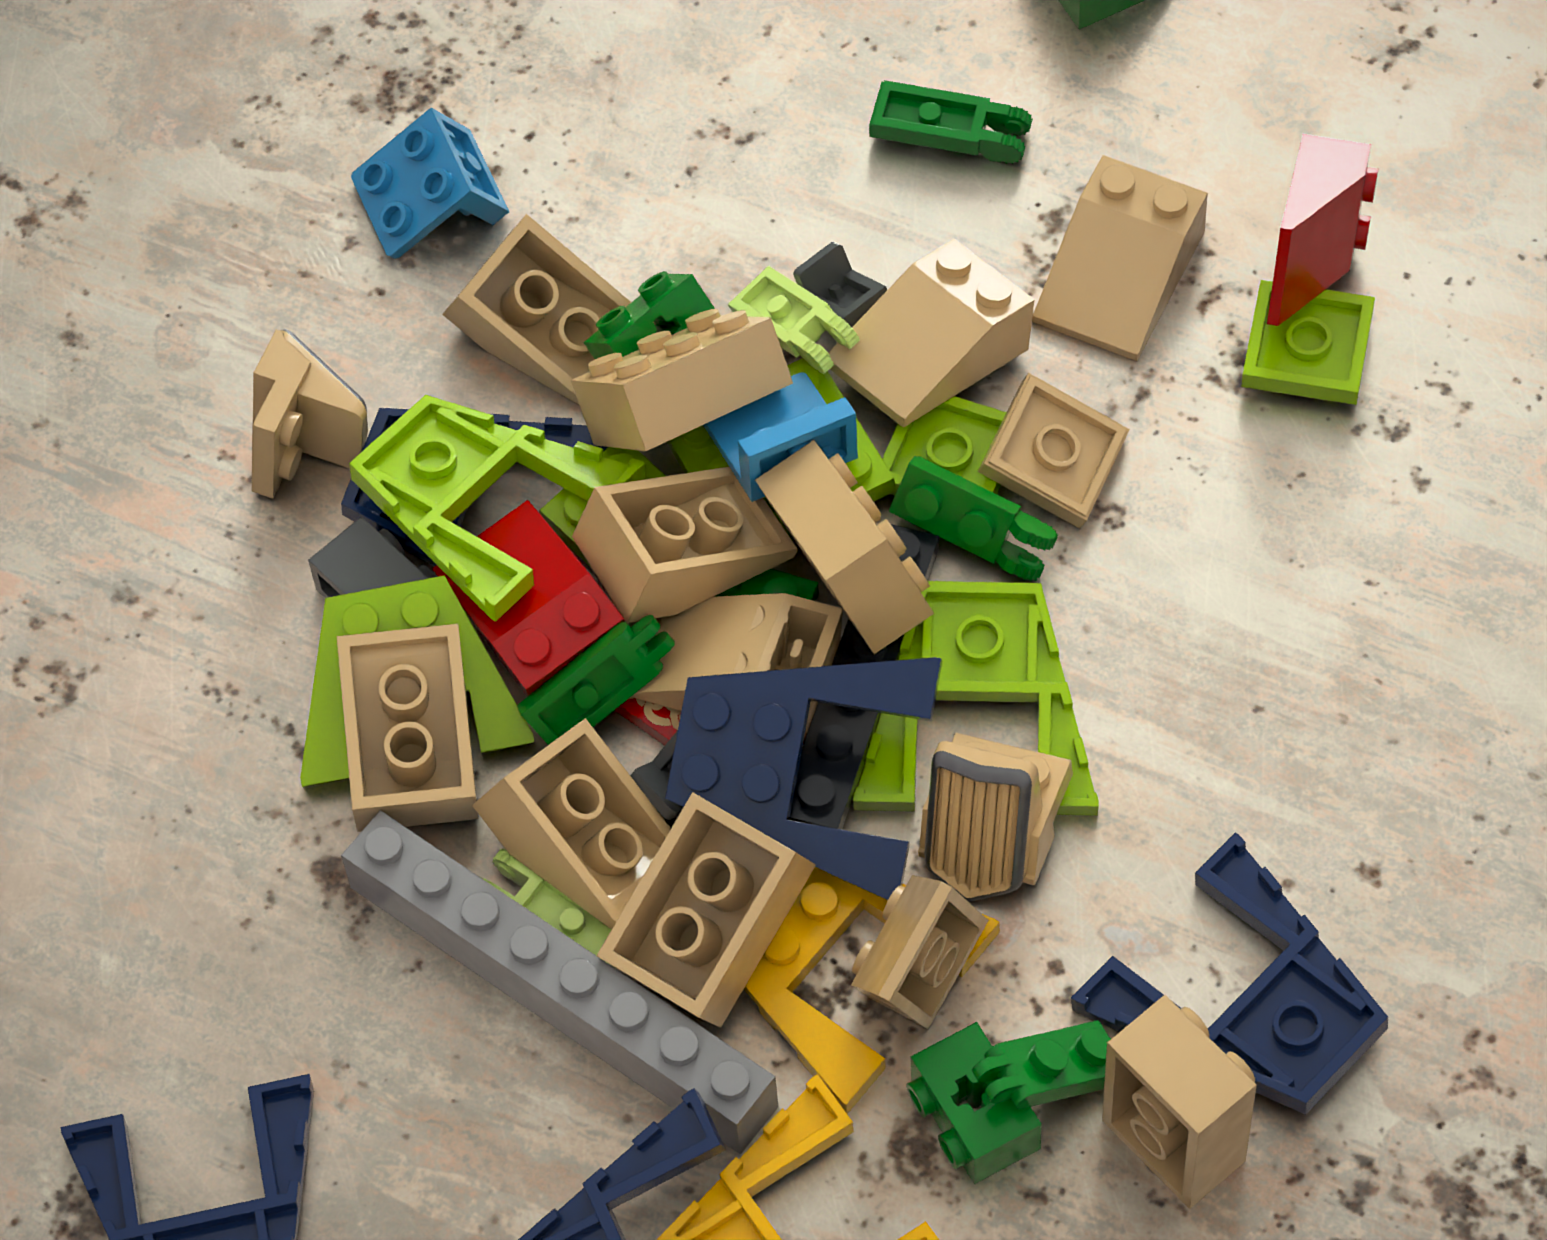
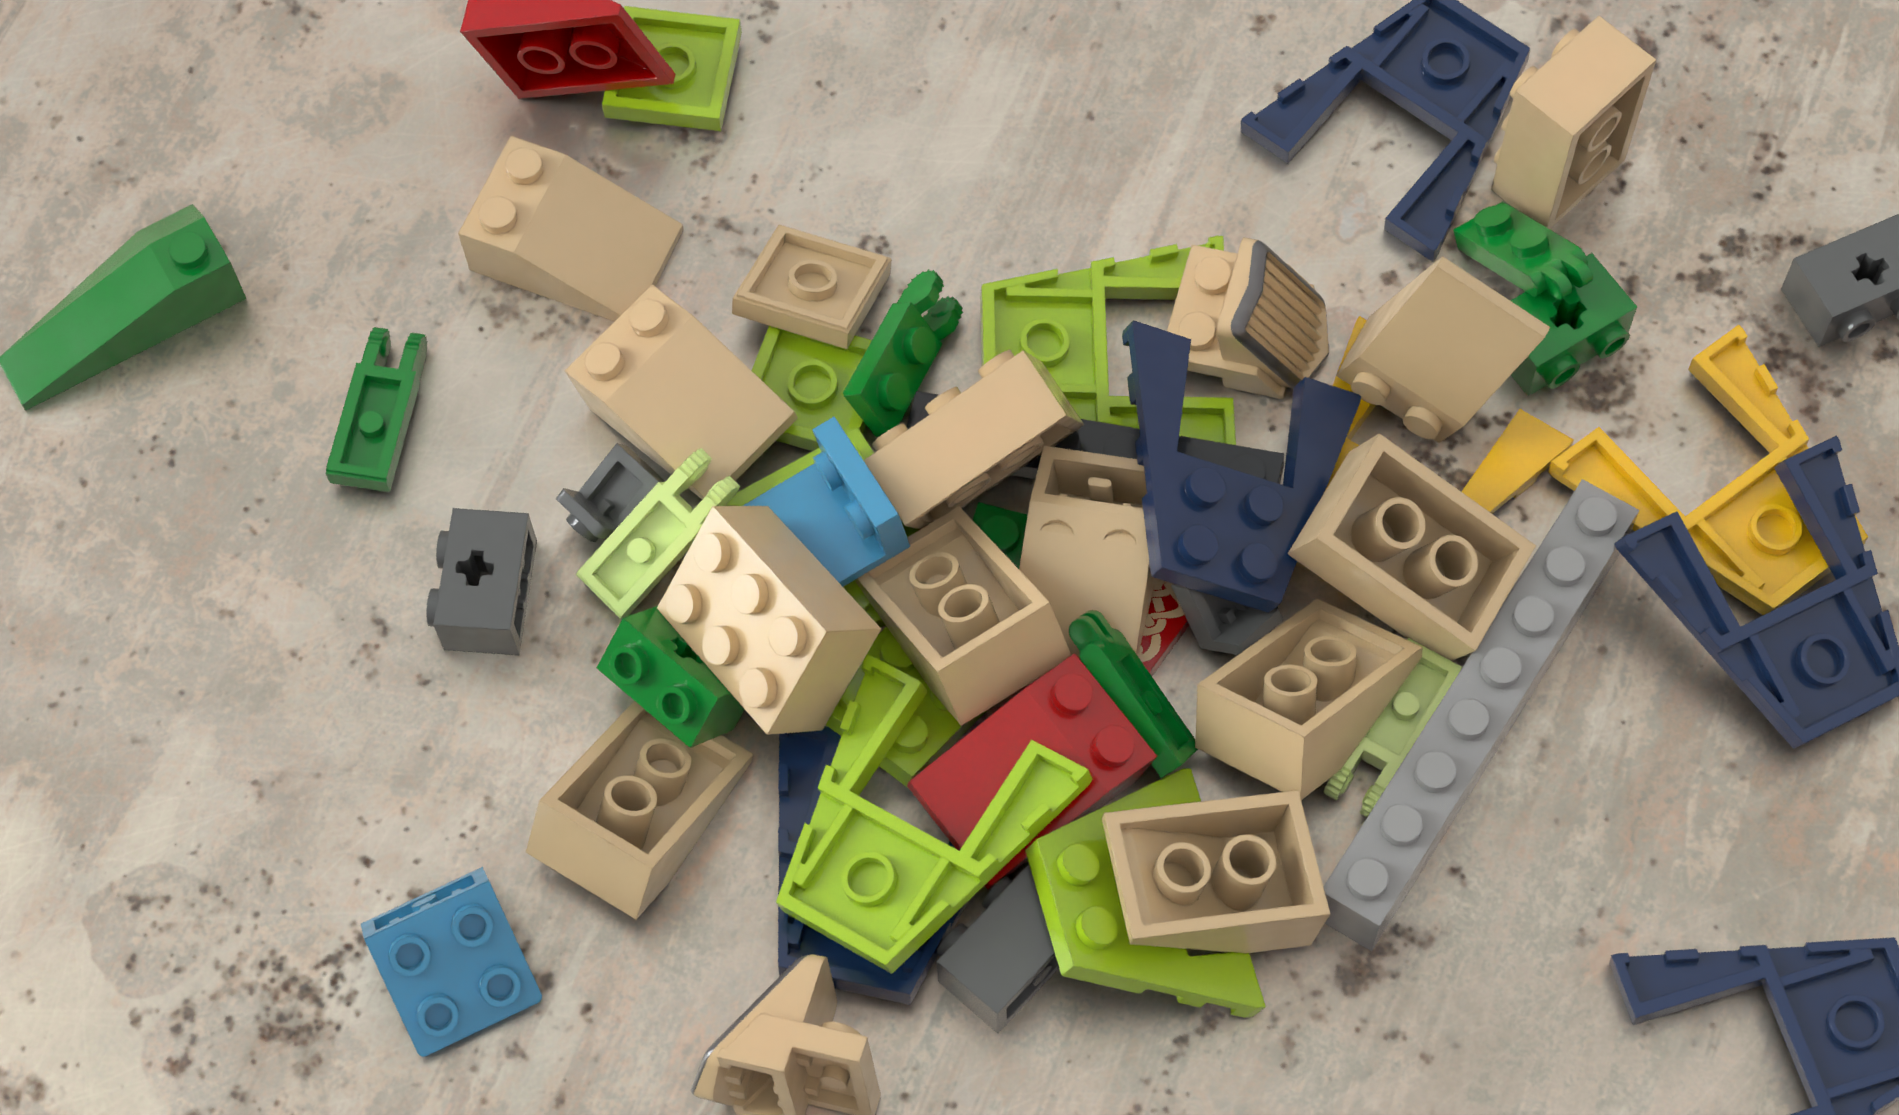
camera: 95 degrees left, 5 degrees up
none -> dark grey brick [426,508,537,656]

